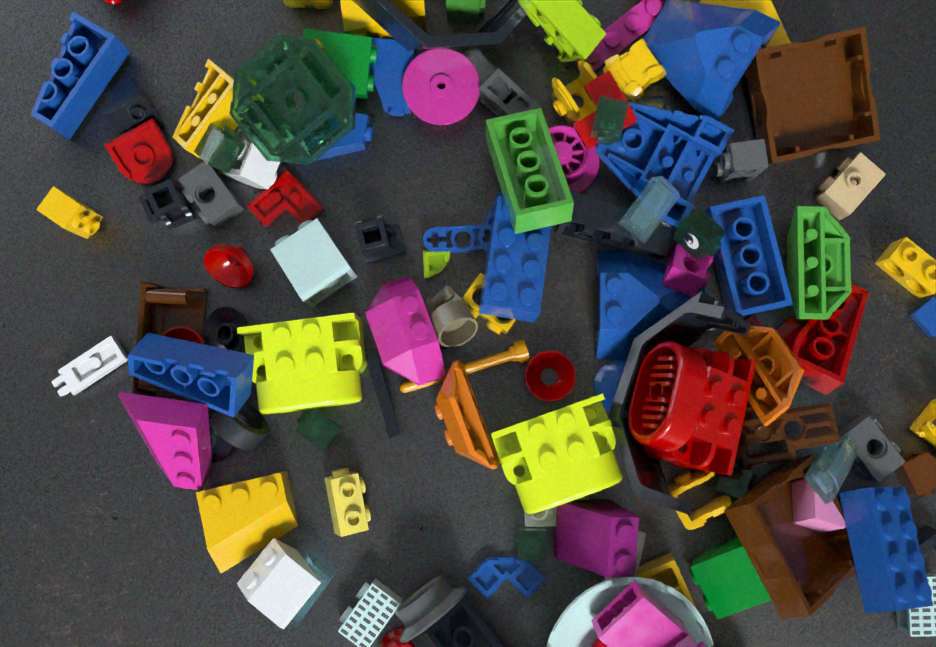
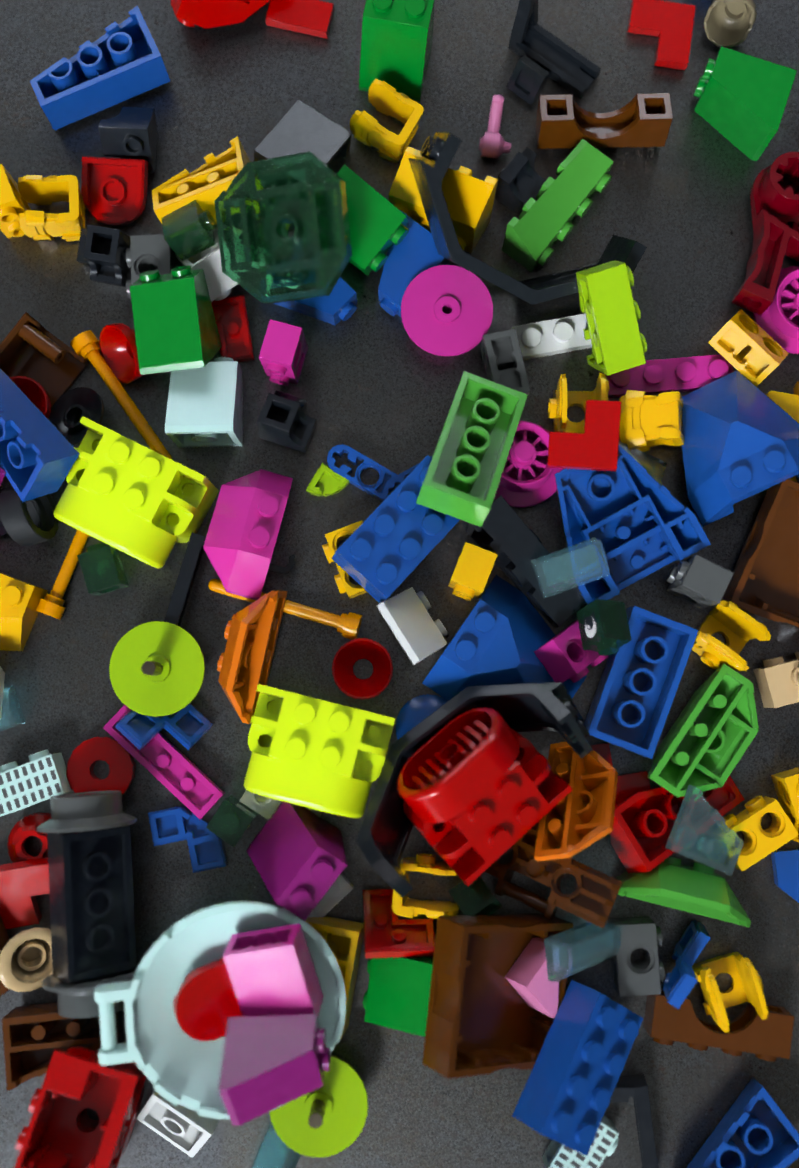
camera: 35 degrees right, 0 degrees up
light yellow brick [324,468,371,537] -> none
dark tan piece [424,286,478,347] -> none
clear green brick [590,96,629,145] -> none
none -> yellow piece [18,175,86,242]
none -> light orange piece [36,530,89,620]
none -> red tile [67,736,136,795]
none -> light orange piece [70,330,172,459]
none -> dark pink plate [103,705,225,820]
none -> lime piece [109,621,205,717]
none -> blue tile [115,703,213,750]
none -> green slope [130,266,222,375]
none -> panel [254,100,352,205]
none -> dark pink brick [259,319,308,386]
none -> red tile [362,889,435,958]
none -> white slope [377,587,449,666]
none -> yellow brick [448,542,498,601]
none -> white plate [511,313,592,360]
none -> bright green wedge [615,856,751,928]
none -> blue tile [662,919,711,1009]
none -> clear light blue wing [665,785,744,876]
none -> yellow piece [692,600,771,671]
none -> yellow brick [710,795,799,872]

